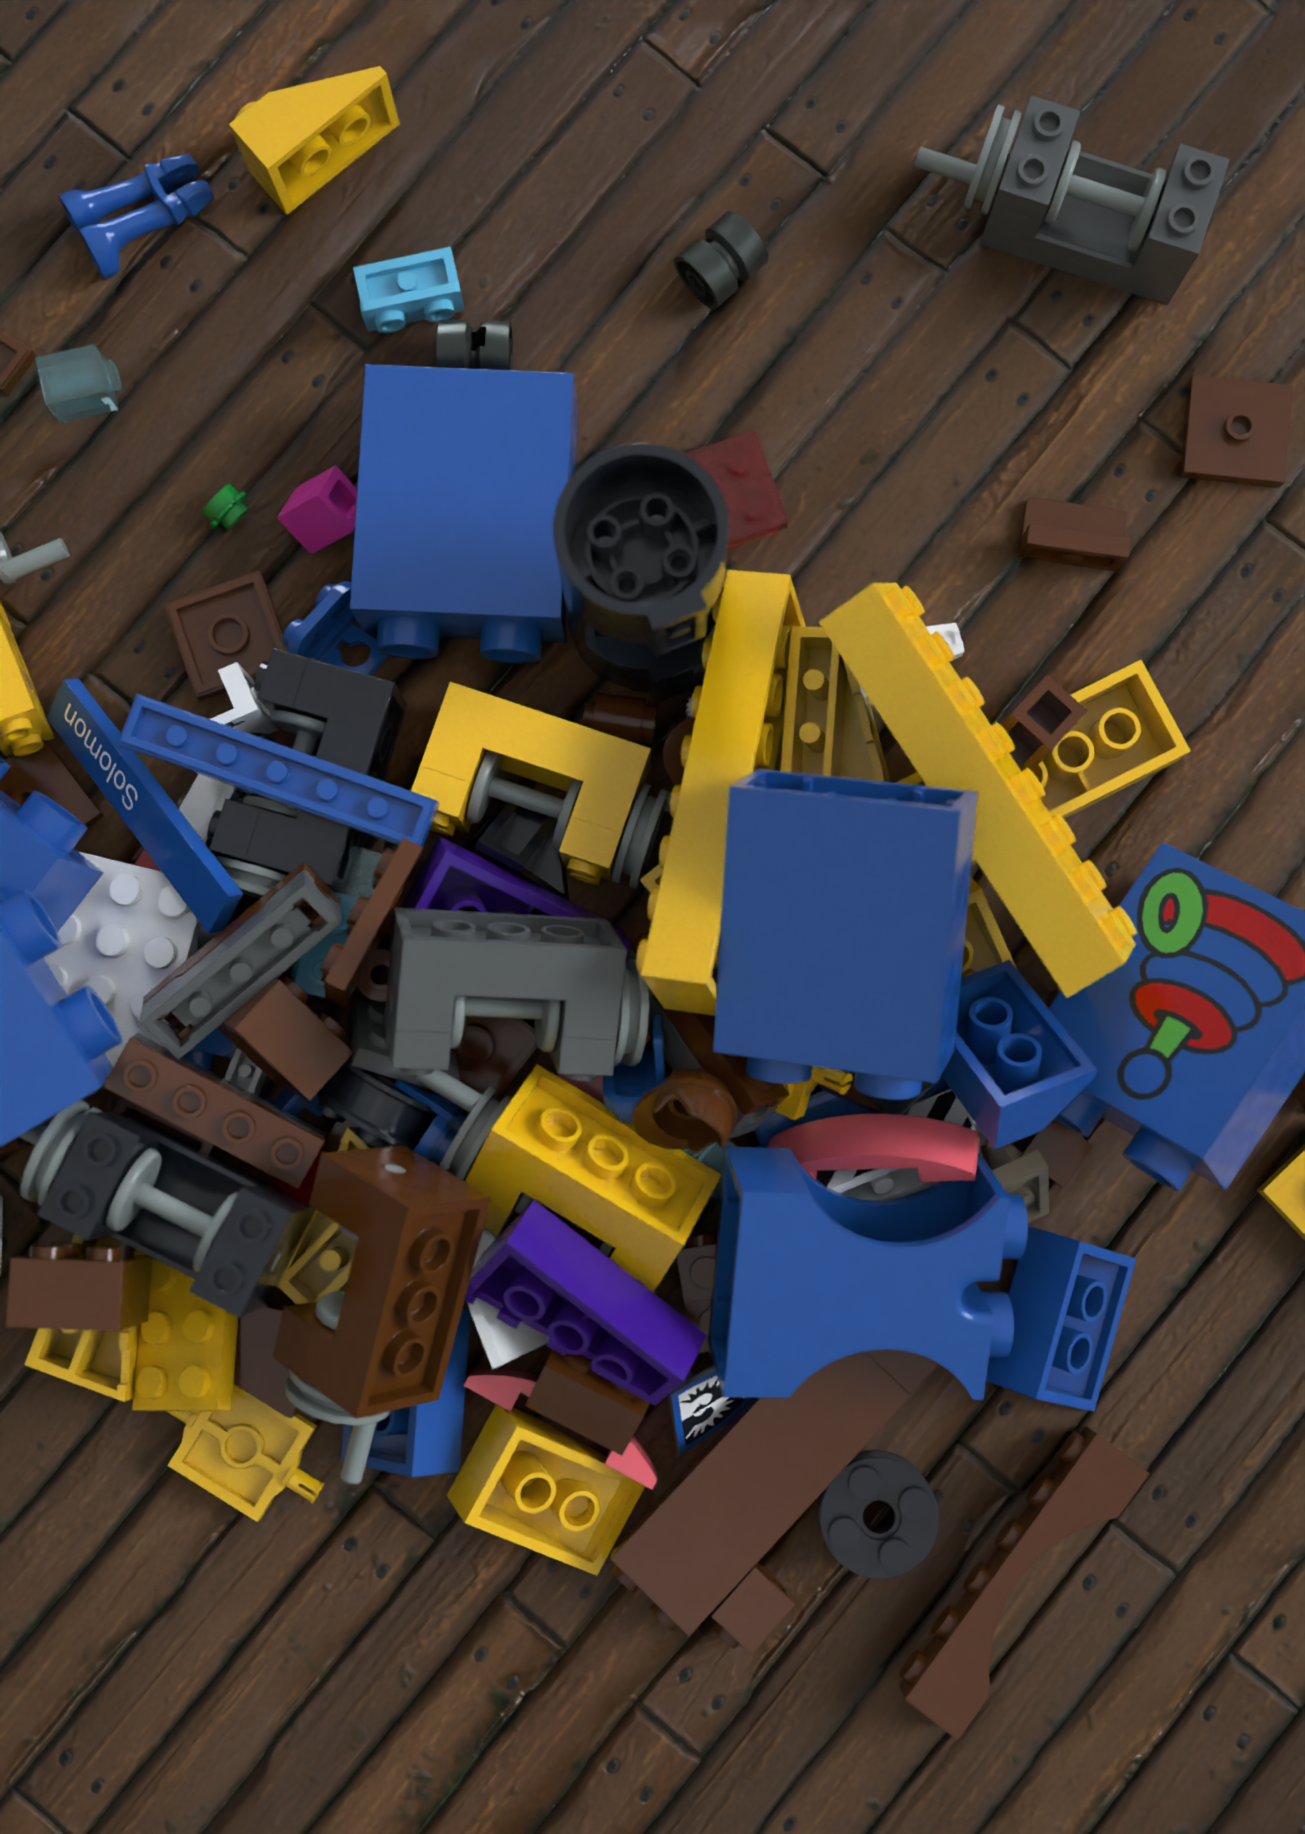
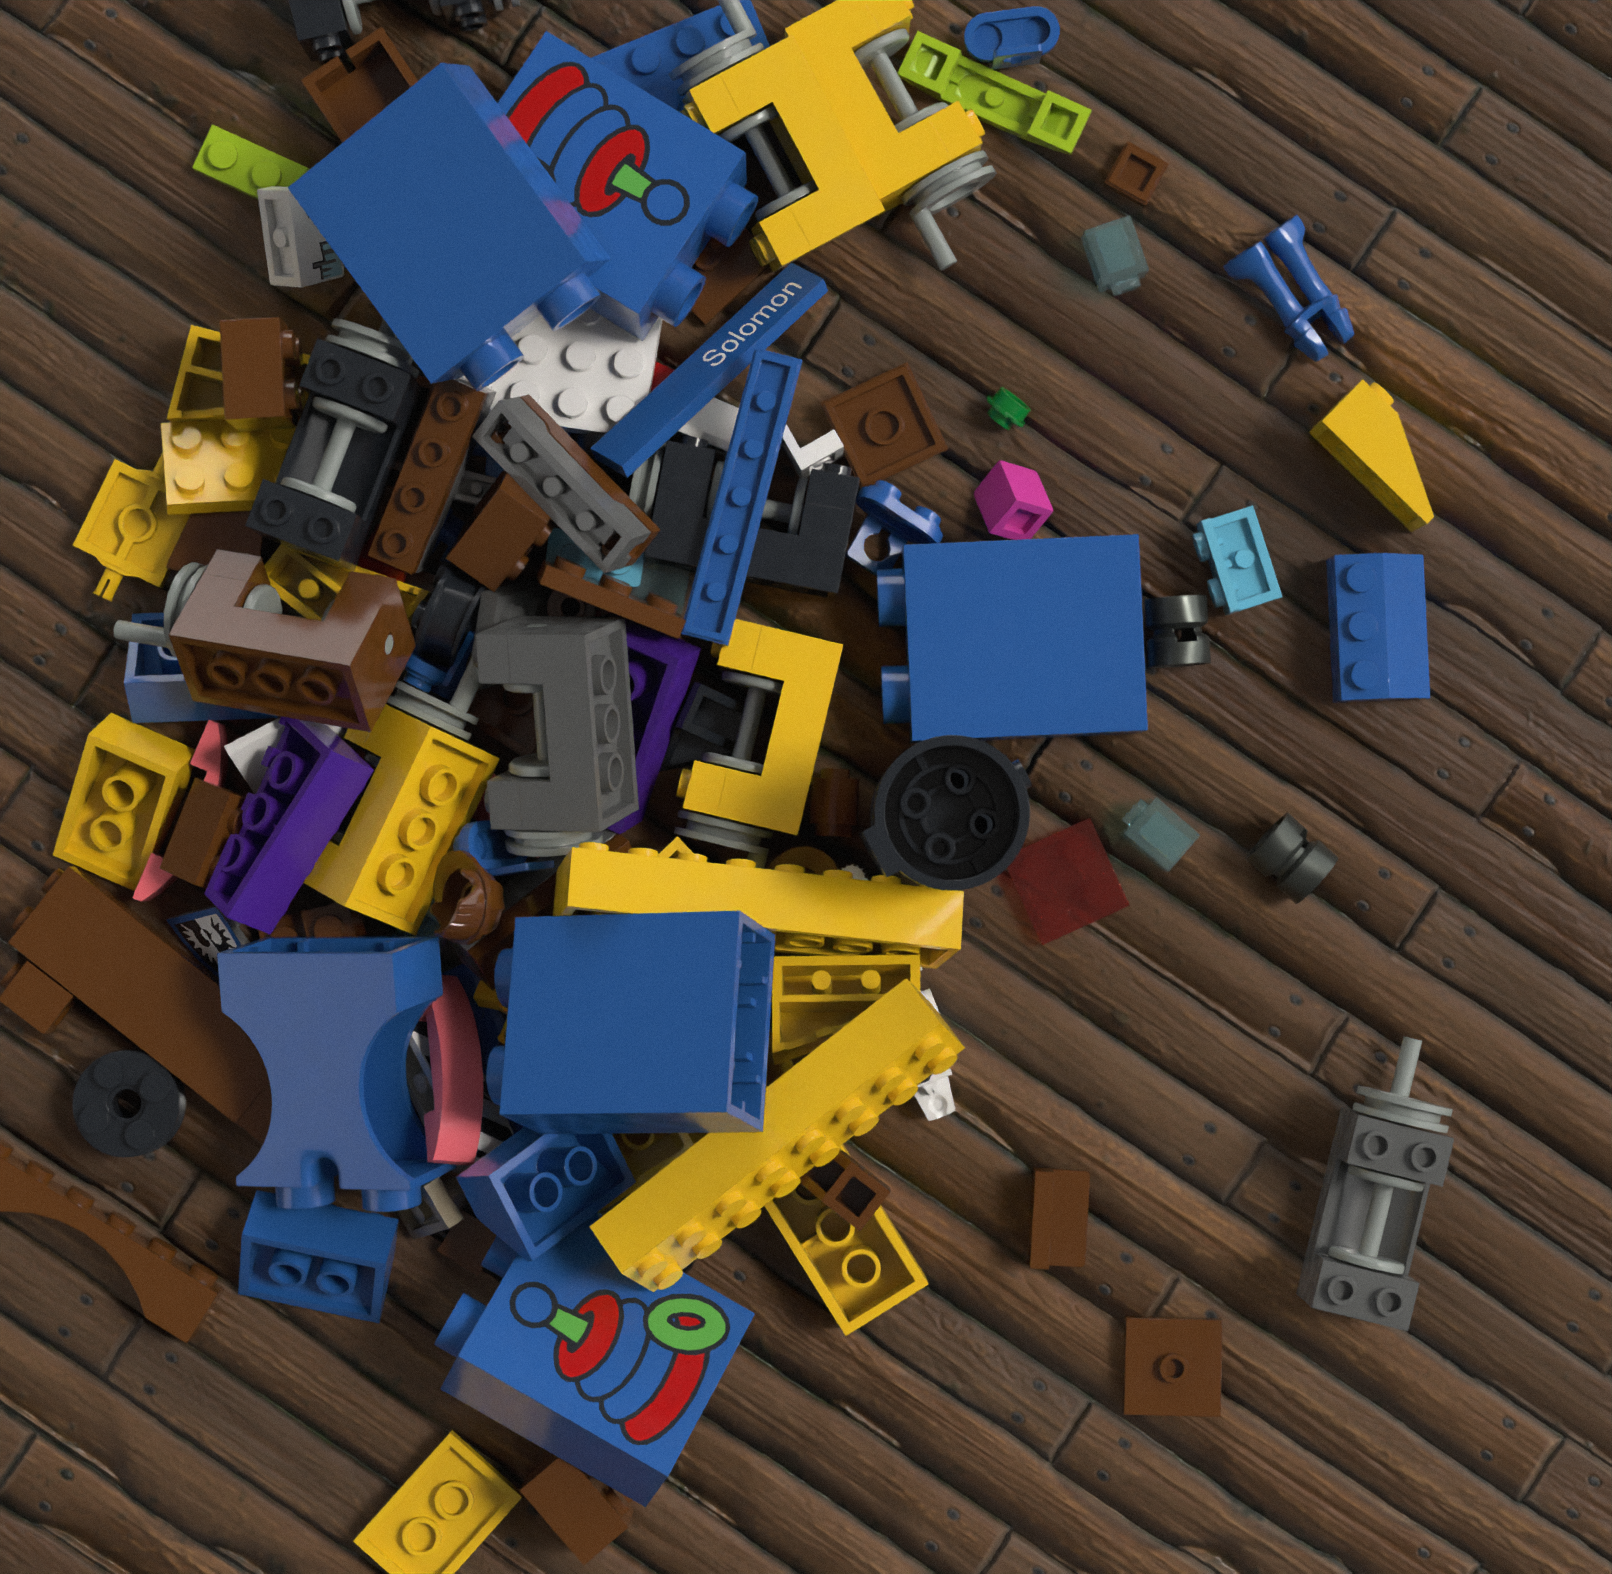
camera: 80 degrees right, 5 degrees up
none -> clear light blue brick [1121,797,1200,872]
none -> blue slope [1326,553,1430,703]

